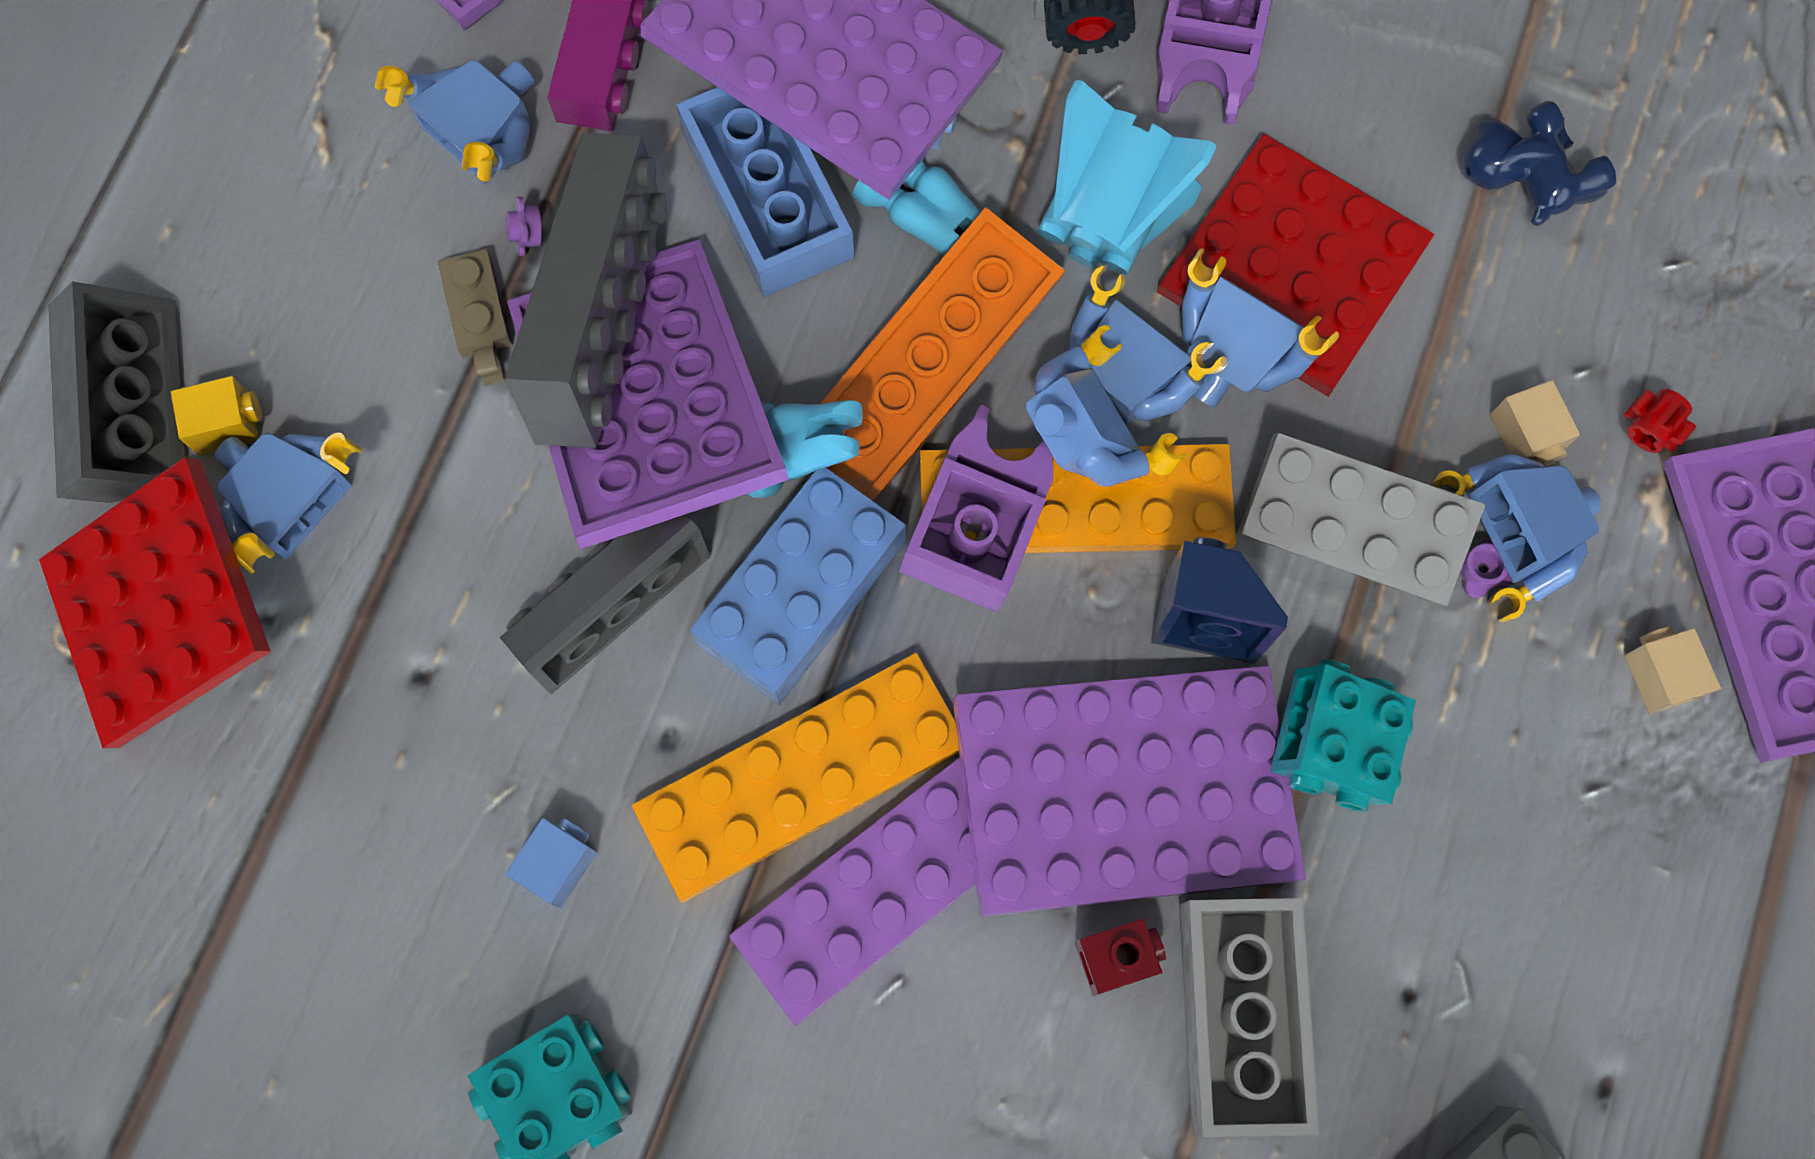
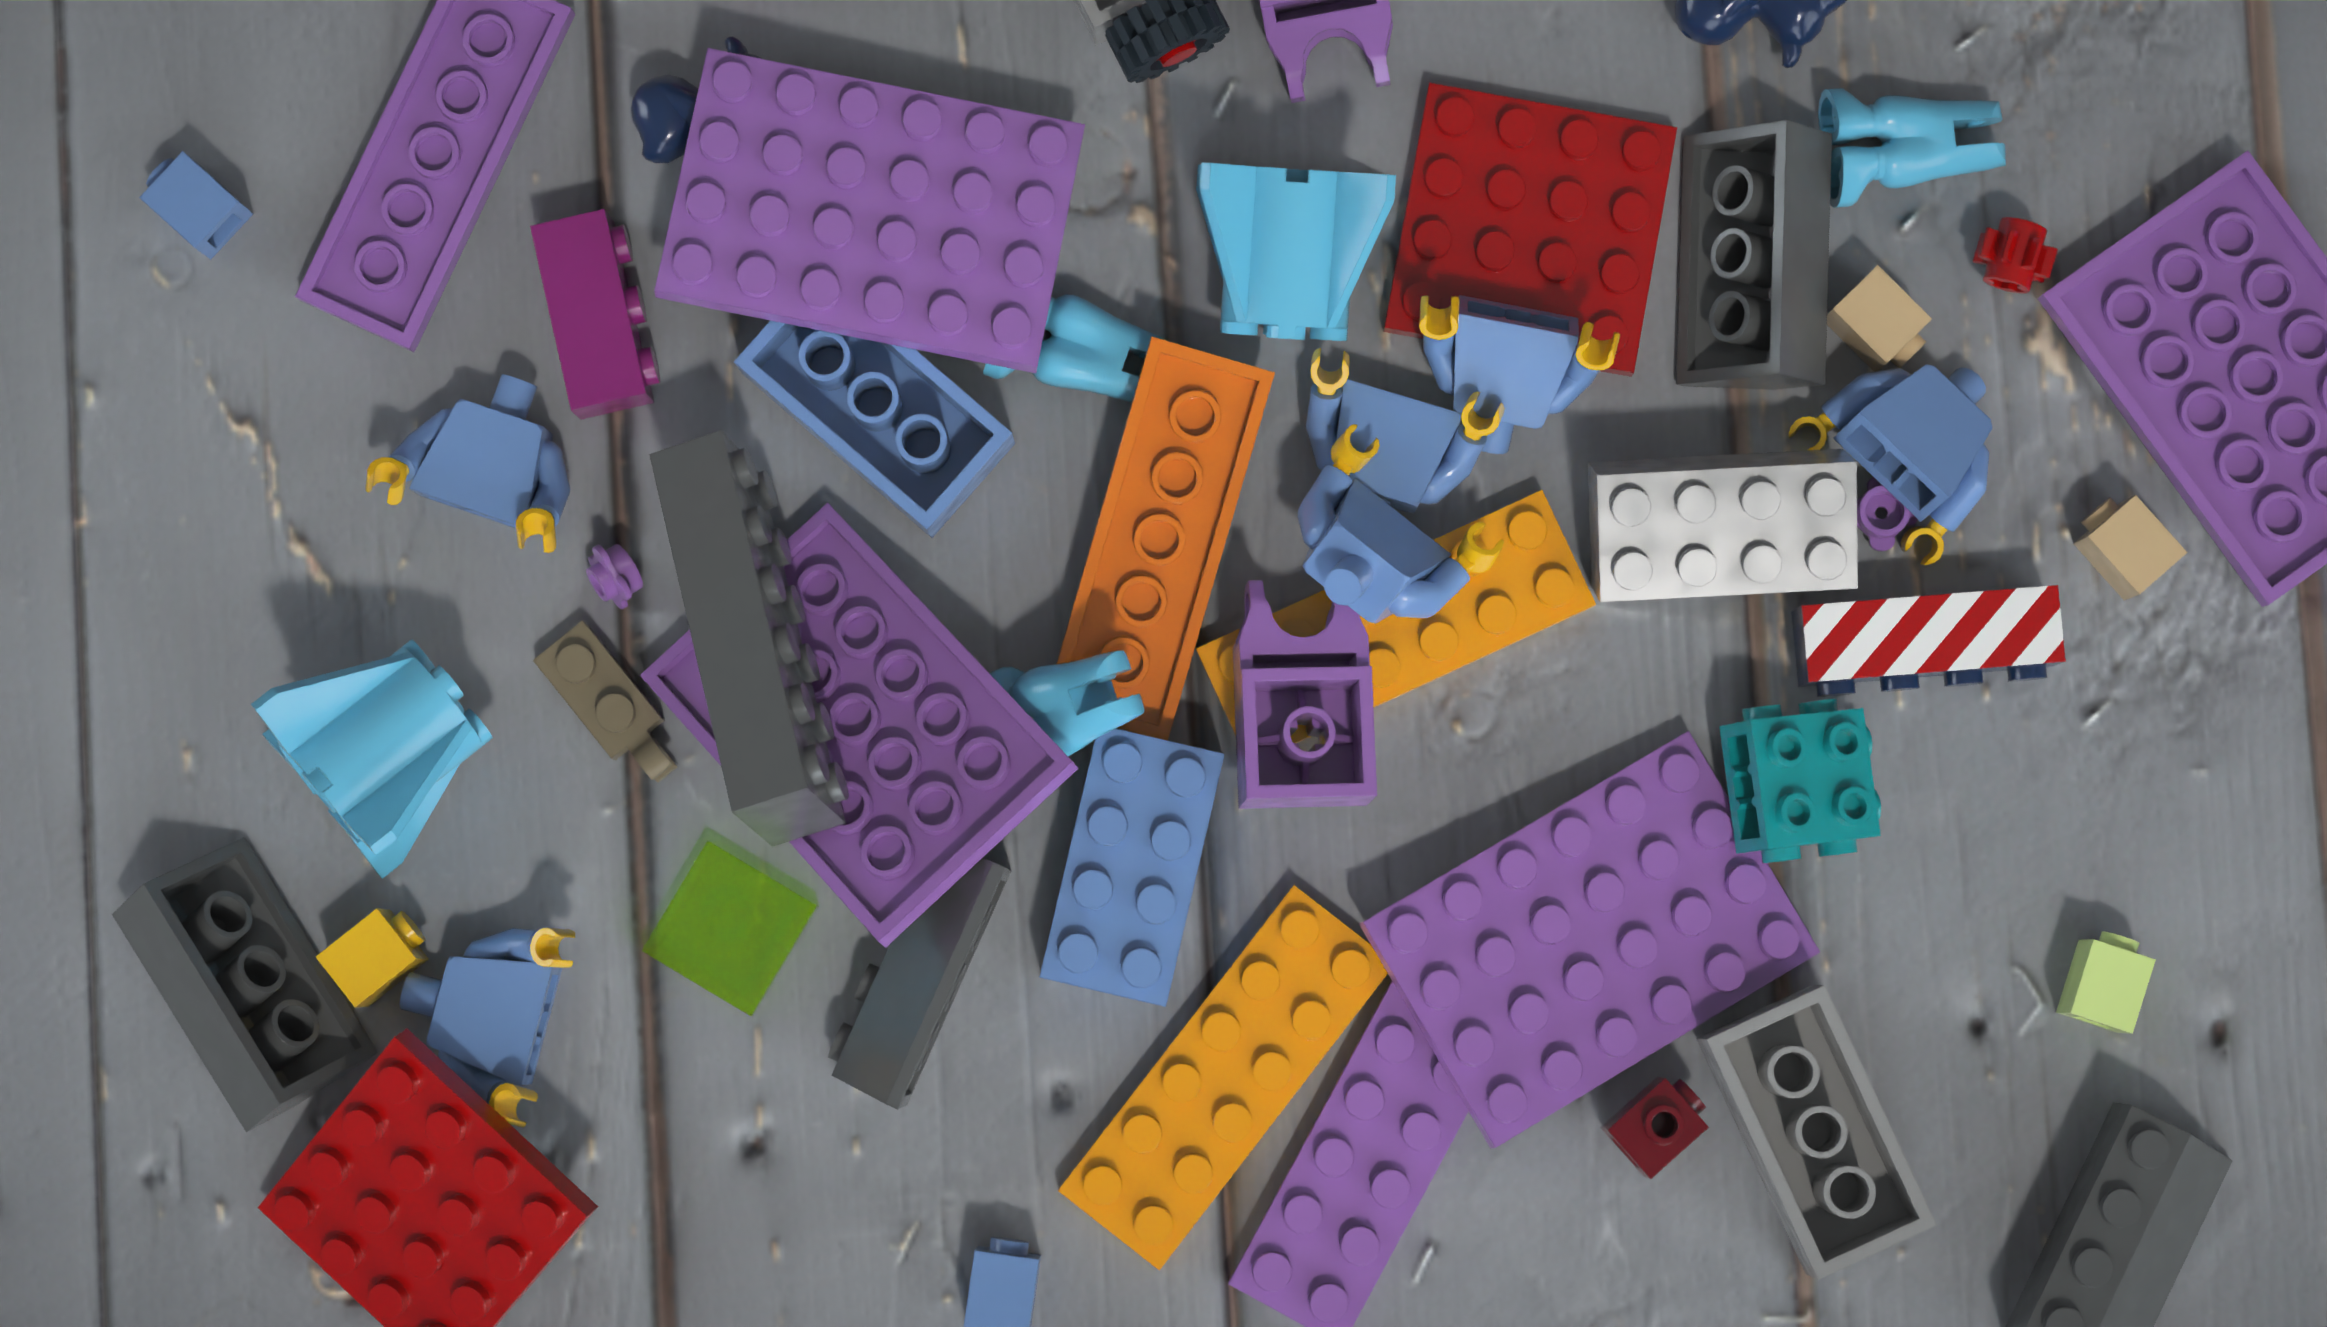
camera: 20 degrees left, 10 degrees up
dark blue slope [1151,538,1288,664] -> none
none -> medium azure brick [251,639,493,879]
none -> clear neon green tile [641,841,819,1016]
none -> dark grey slope [1676,120,1832,390]
none -> brick [1791,585,2066,697]
none -> medium azure piece [1818,88,2006,208]
none -> yellowish green brick [2056,931,2156,1034]

